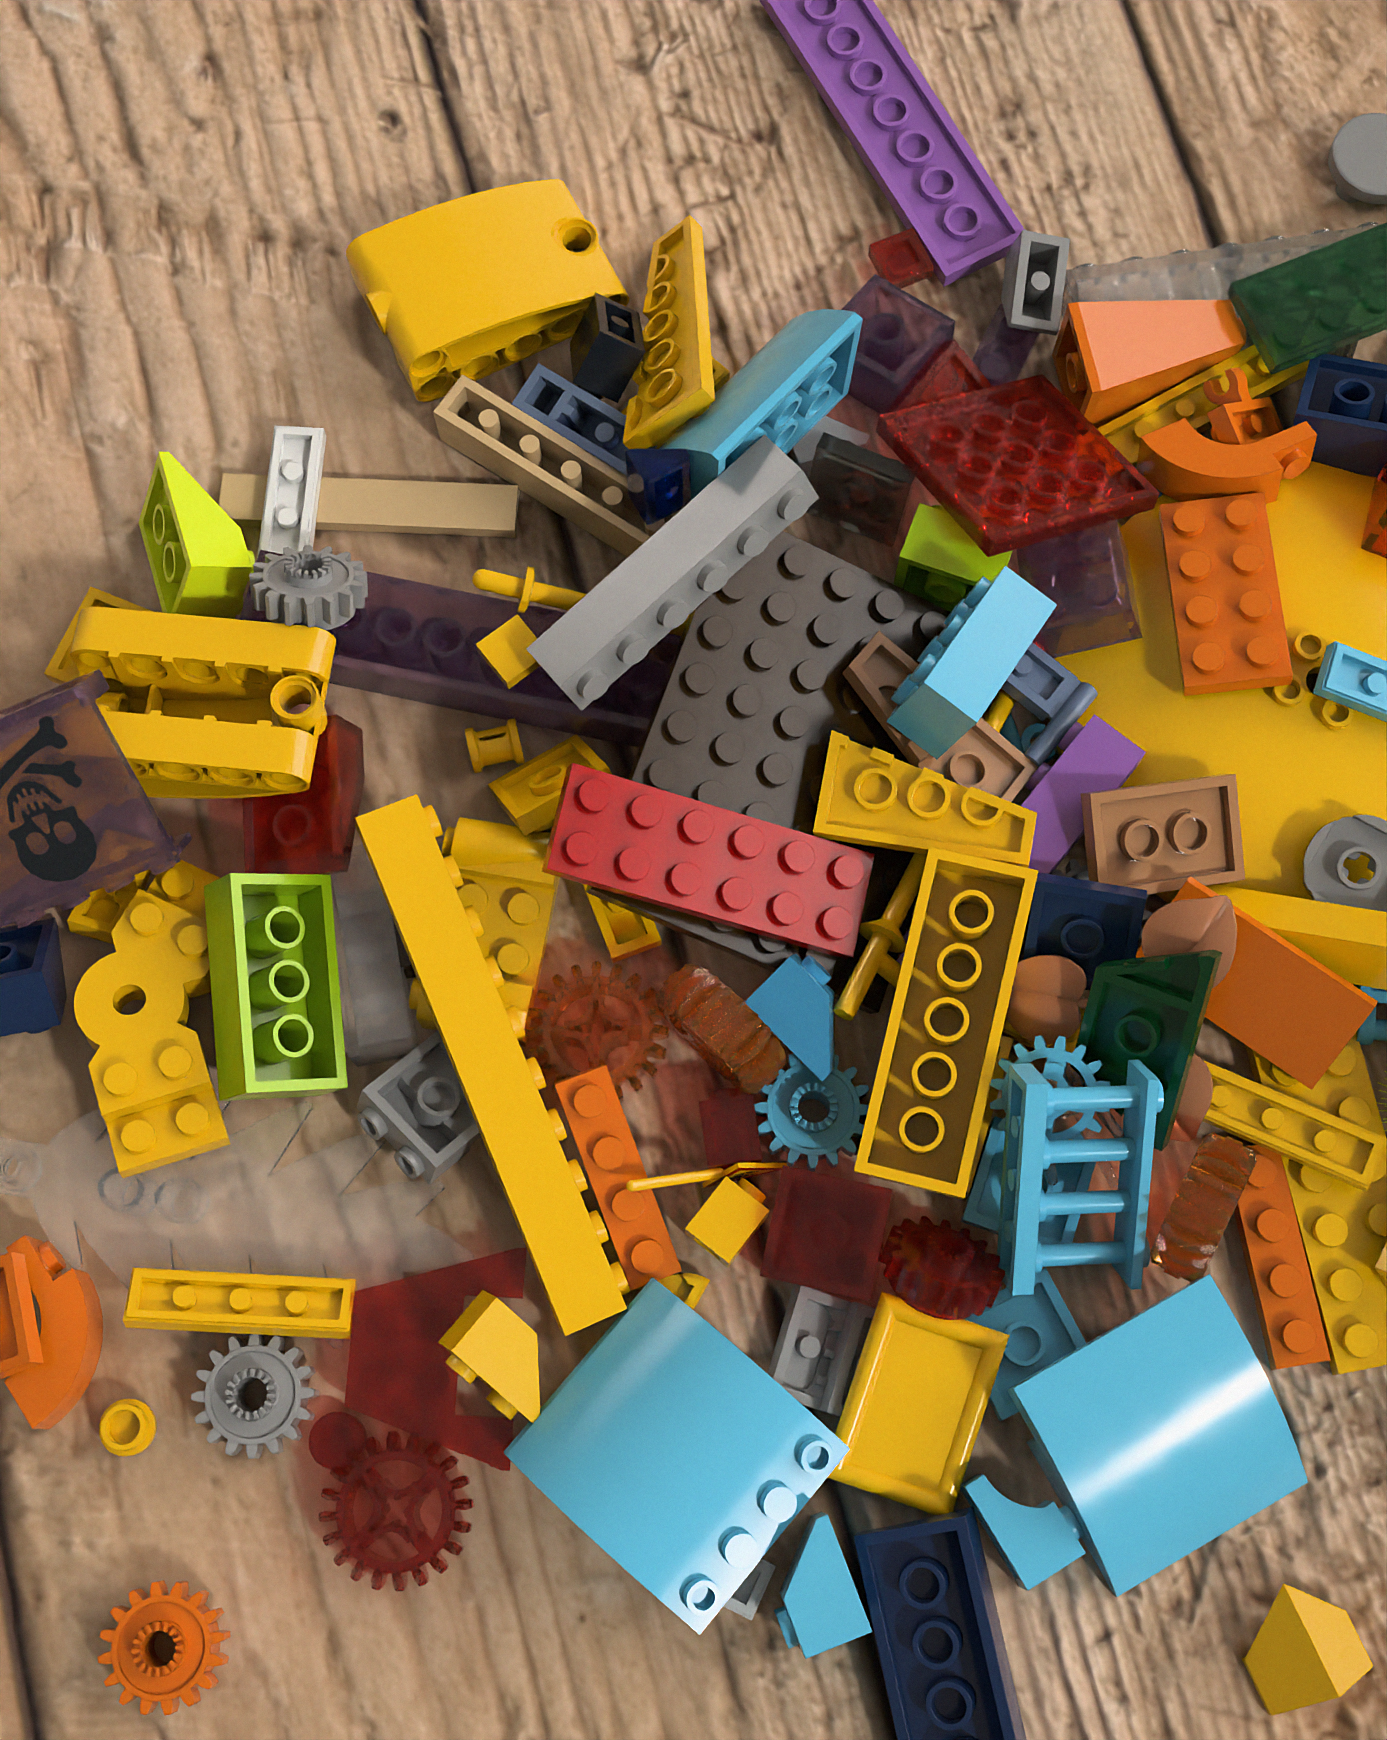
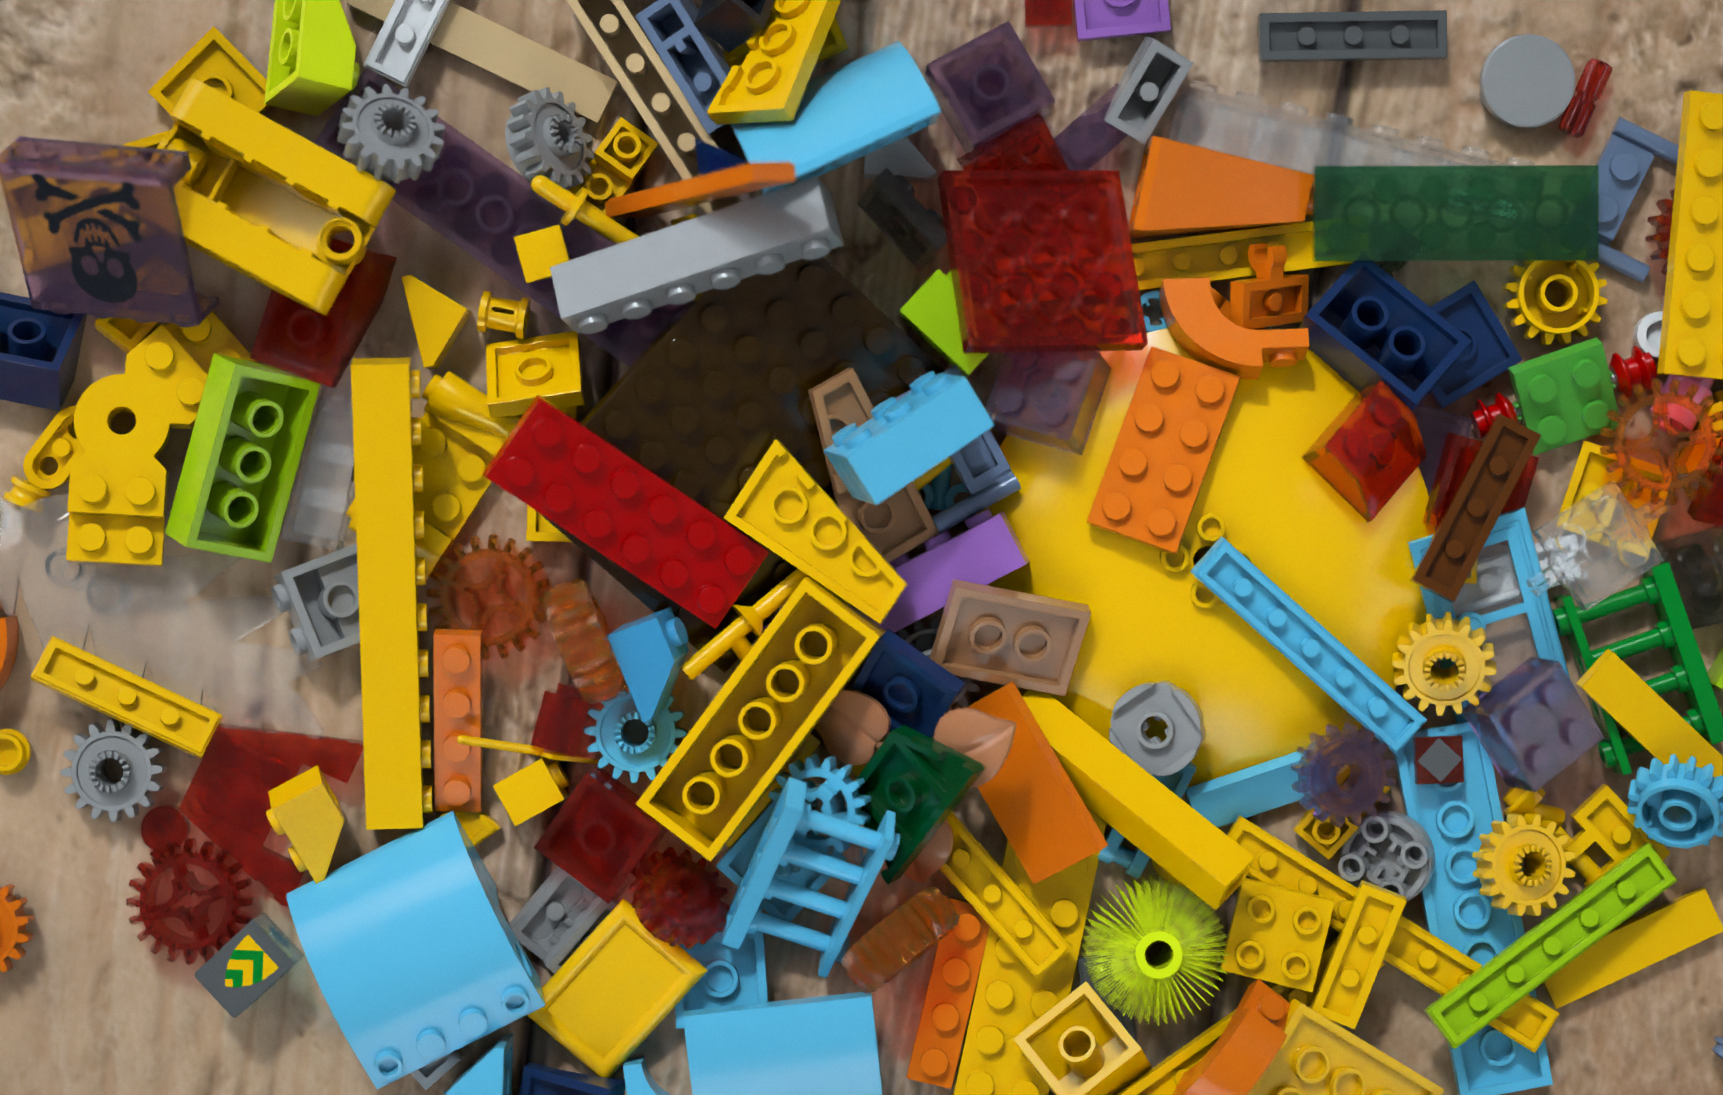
camera: 20 degrees right, 15 degrees up
none -> yellow bush [3,475,52,513]
none -> yellow plate [23,406,85,489]
none -> piece [195,912,305,1018]
none -> yellow slope [401,275,472,370]
none -> light grey gear [505,87,594,190]
none -> yellow slope [568,117,659,215]
none -> orange tile [605,162,796,218]
none -> dark grey plate [1258,10,1447,62]

